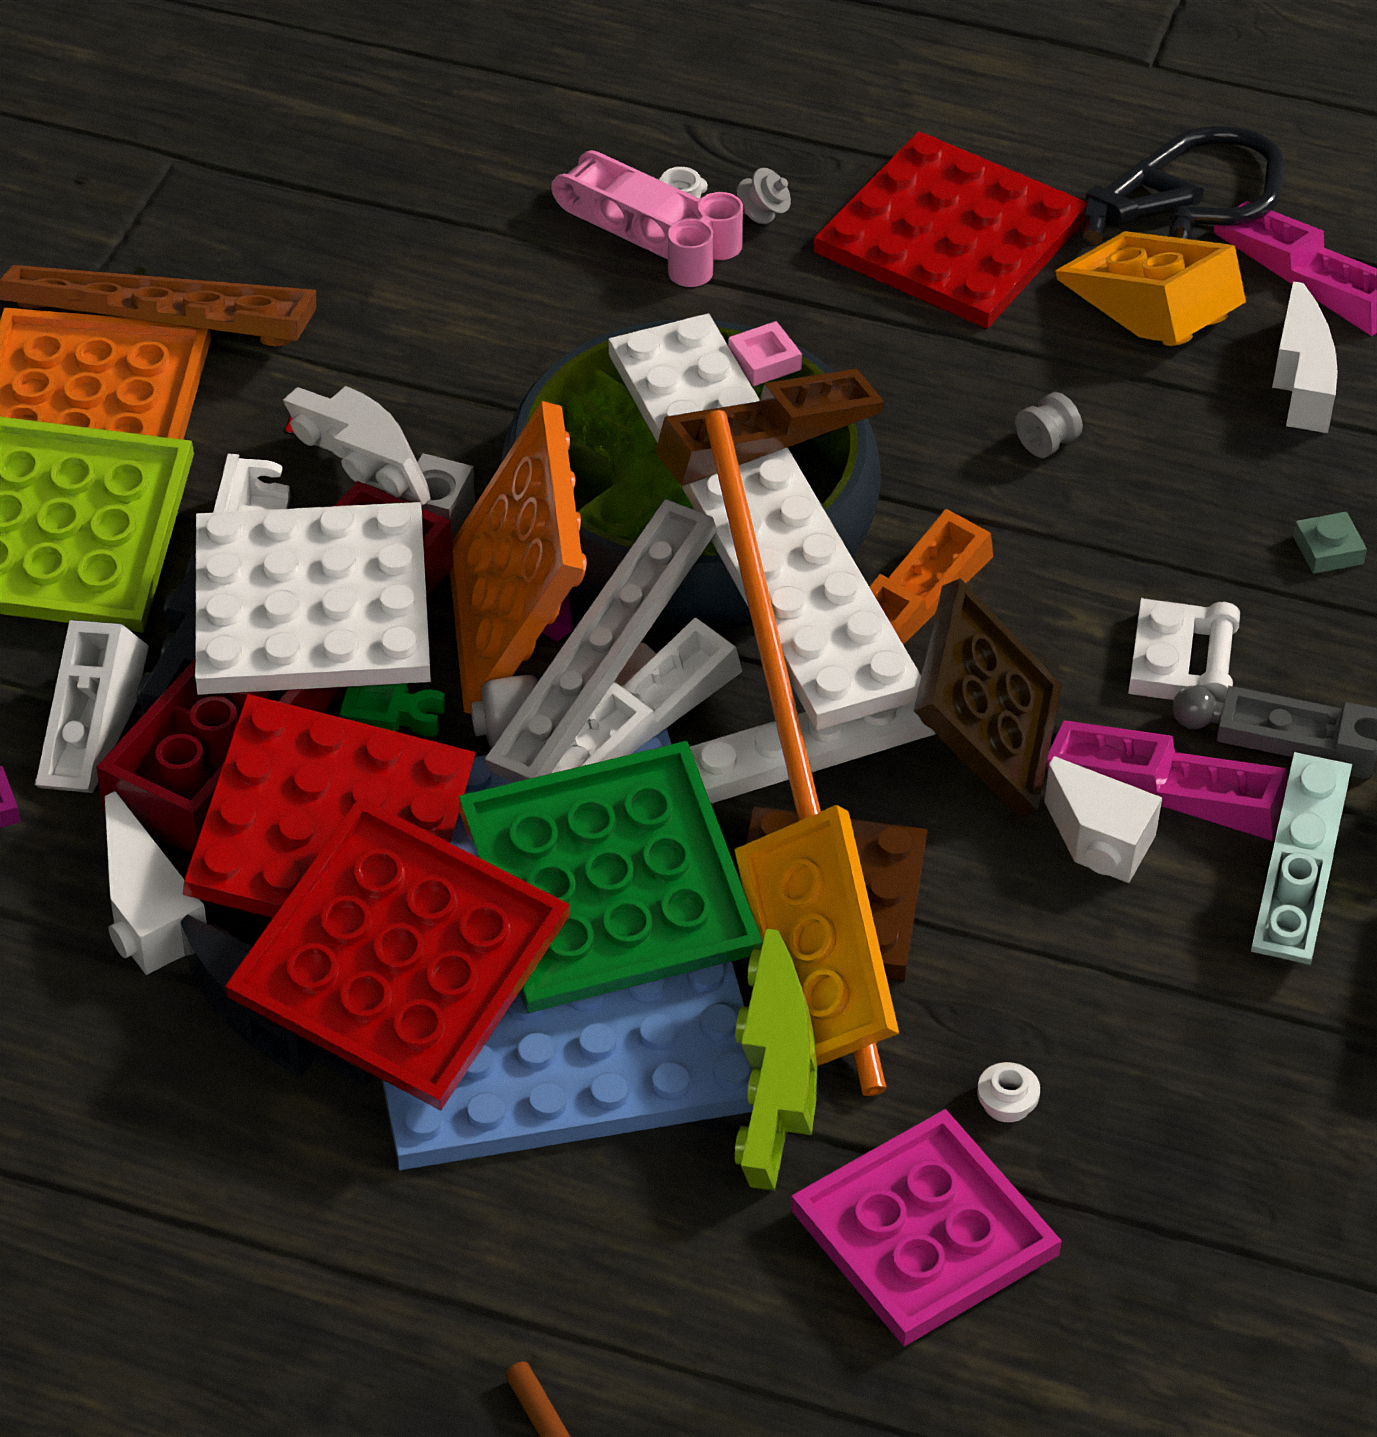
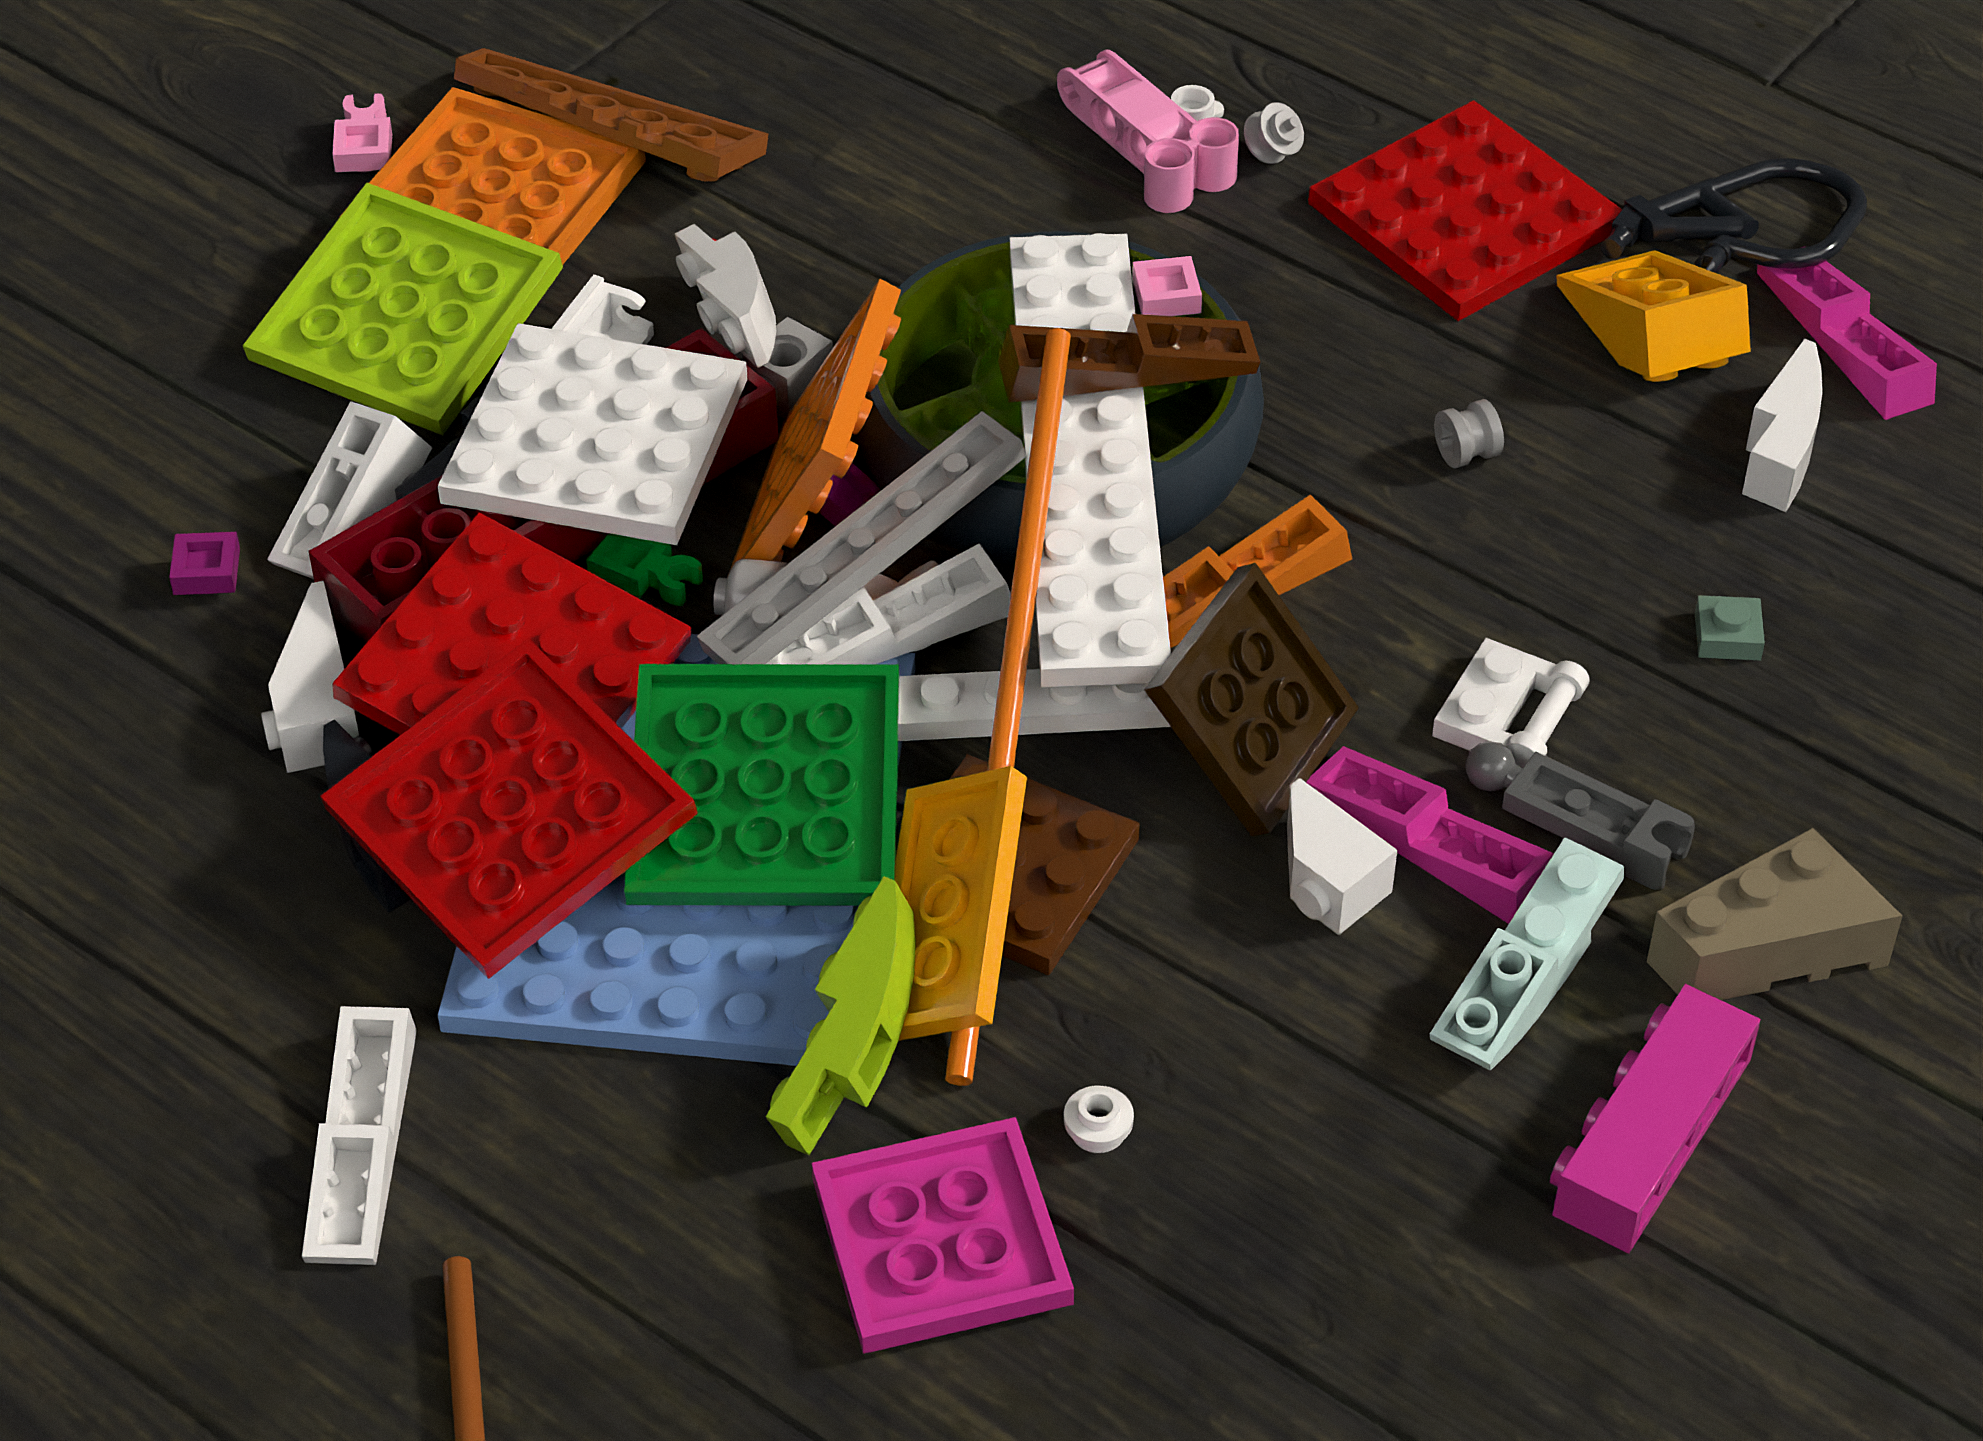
camera: 20 degrees right, 0 degrees up
none -> white slope [302,1006,417,1265]

